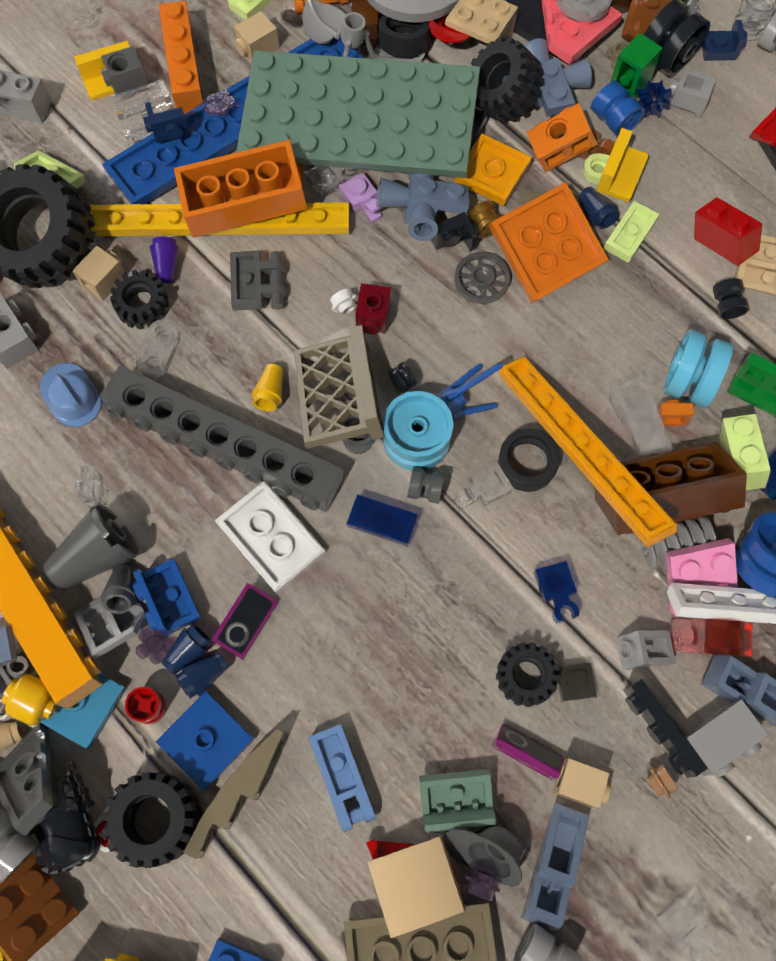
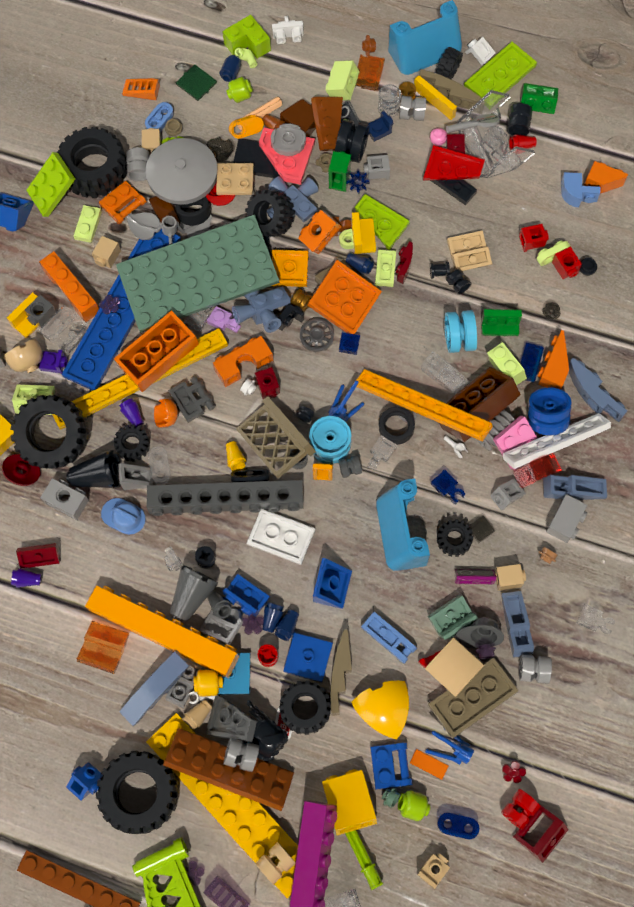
camera: 25 degrees left, 0 degrees up
tan brick [73,245,125,301] -> none
dark blue bracket [142,101,190,143] -> none
slope [212,583,278,660] -> none
clear blue plate [346,494,418,547] -> none
blue wheel [590,81,645,137] -> none
black plate [623,679,708,778] -> none
orange plate [653,400,694,427] -> none
red brick [694,197,763,266] -> none
none -> tan cylinder [4,339,43,374]
none -> dark purple bracket [39,350,68,374]
none -> black cone [66,450,121,488]
none -> light grey slope [118,463,153,490]
none -> orange hair [154,399,178,428]
none -> black wheel [195,546,216,569]
none -> orange arch [213,336,274,387]
none -> black plate [231,468,270,482]
none -> light orange slope [313,463,333,481]
none -> blue slope [313,558,352,609]
none -> clear blue plate [339,332,360,355]
none -> yellow brick [351,680,409,740]
none -> lime wing [355,194,410,250]
none -> dark azure windscreen [376,479,430,571]
none -> dark red slope [396,241,413,284]
none -> black bush [430,261,450,279]
none -> white hand [444,436,468,458]

